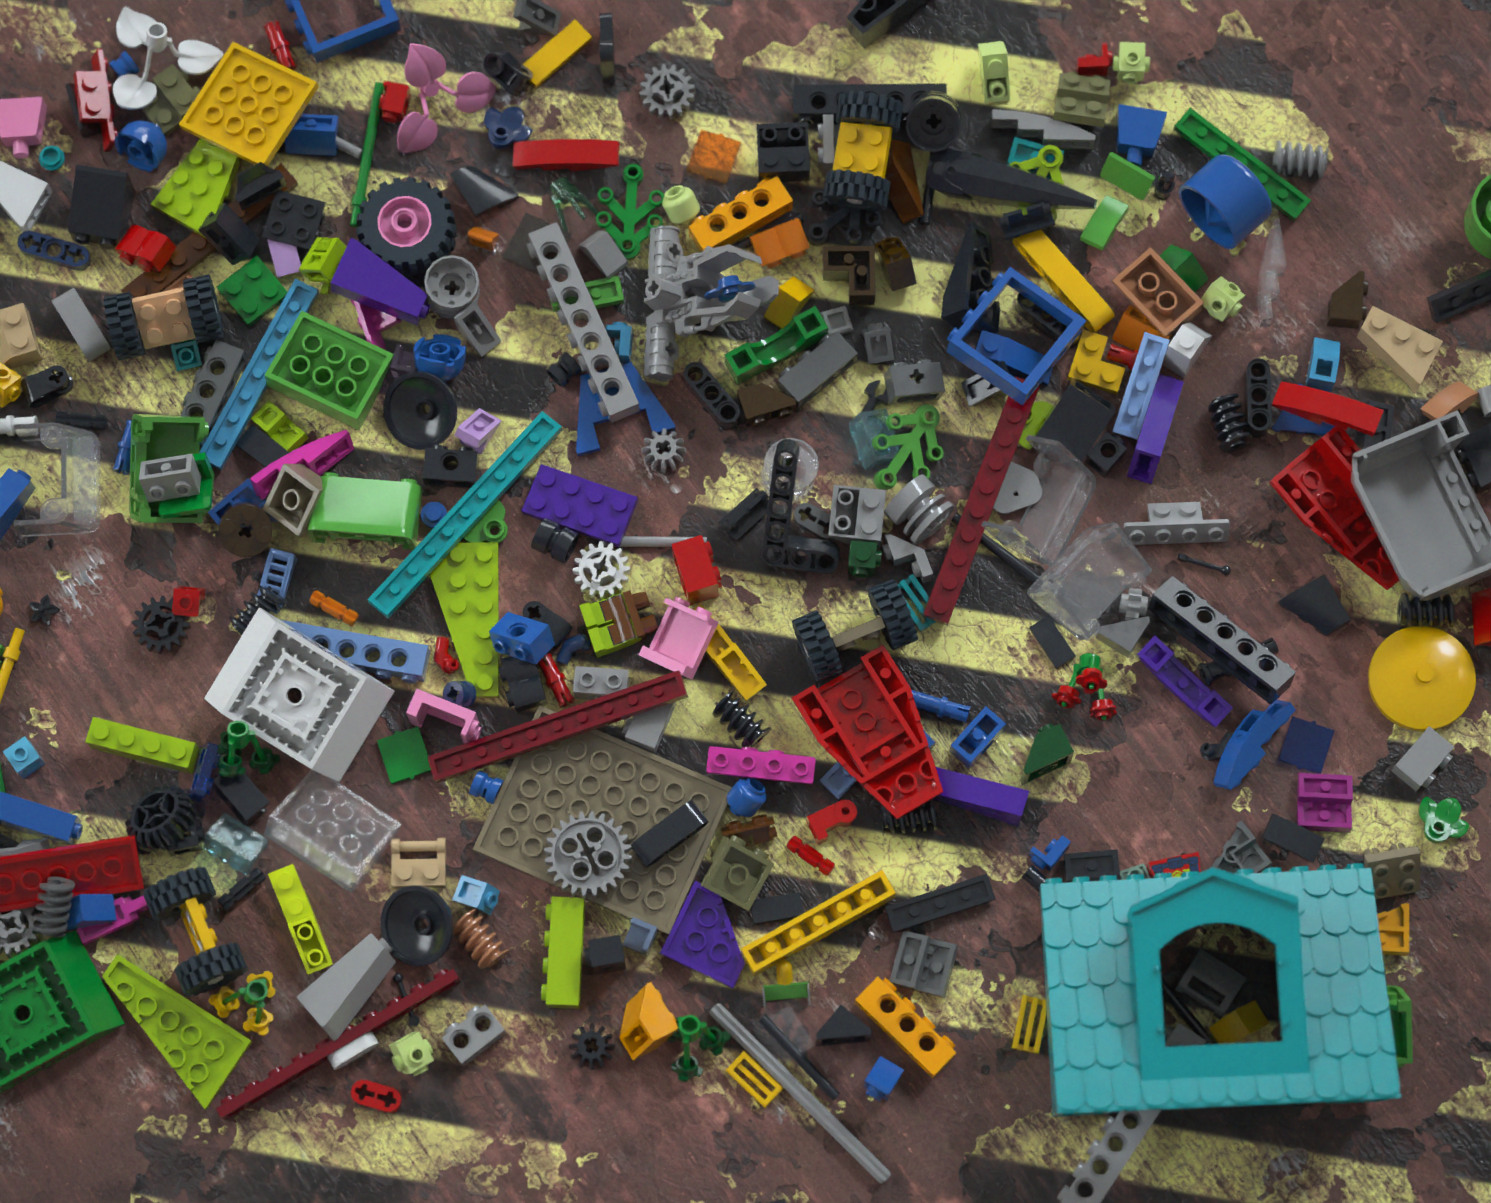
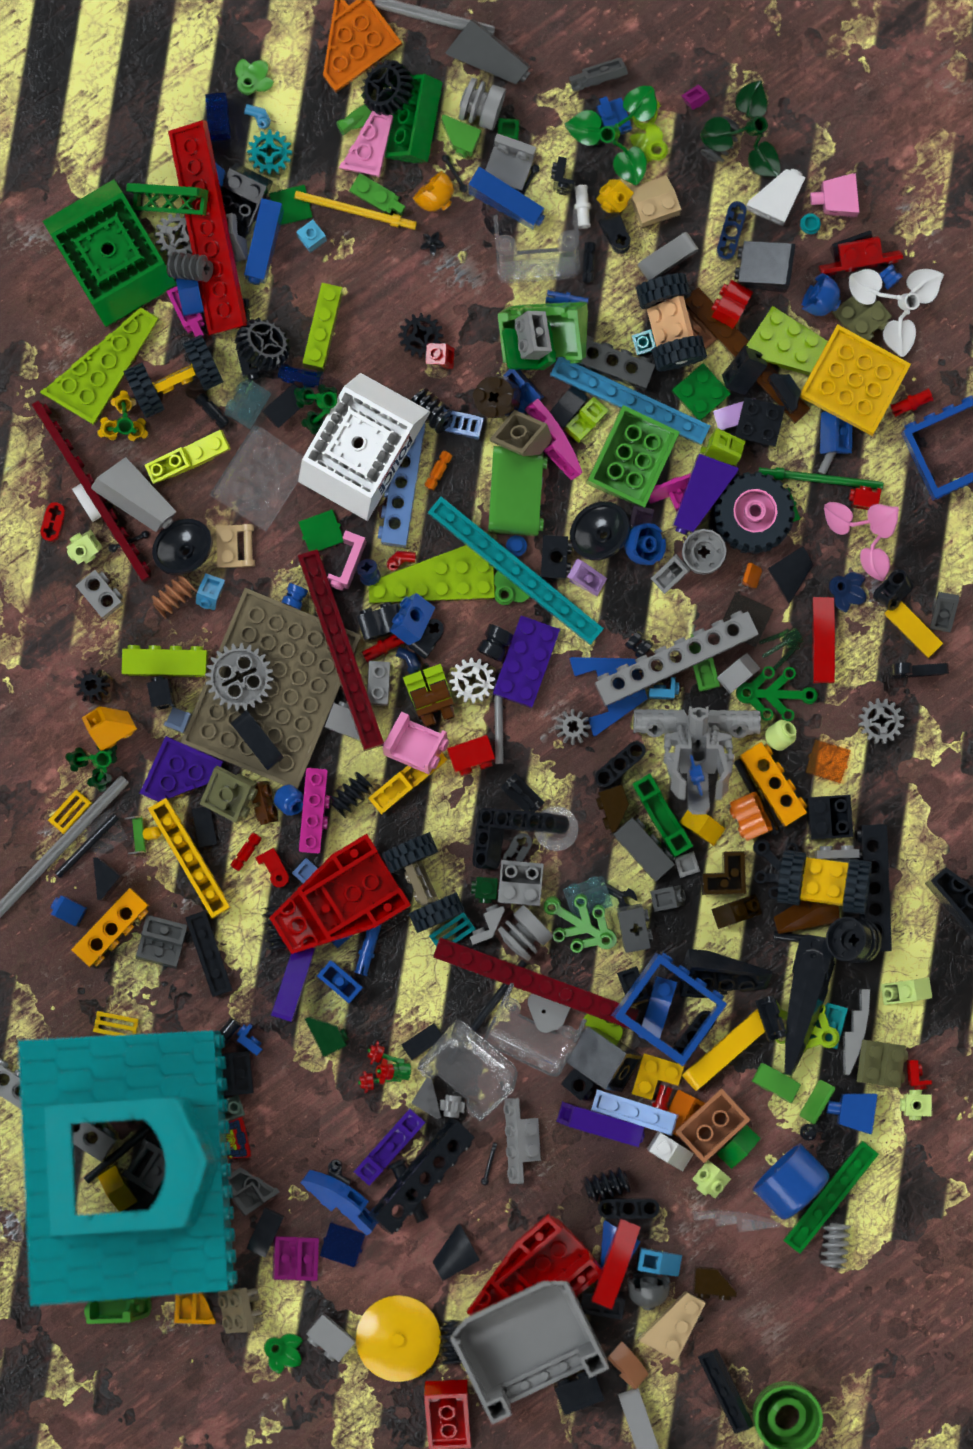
camera: 85 degrees right, 10 degrees up
none -> dark grey cylinder [628,1272,670,1310]

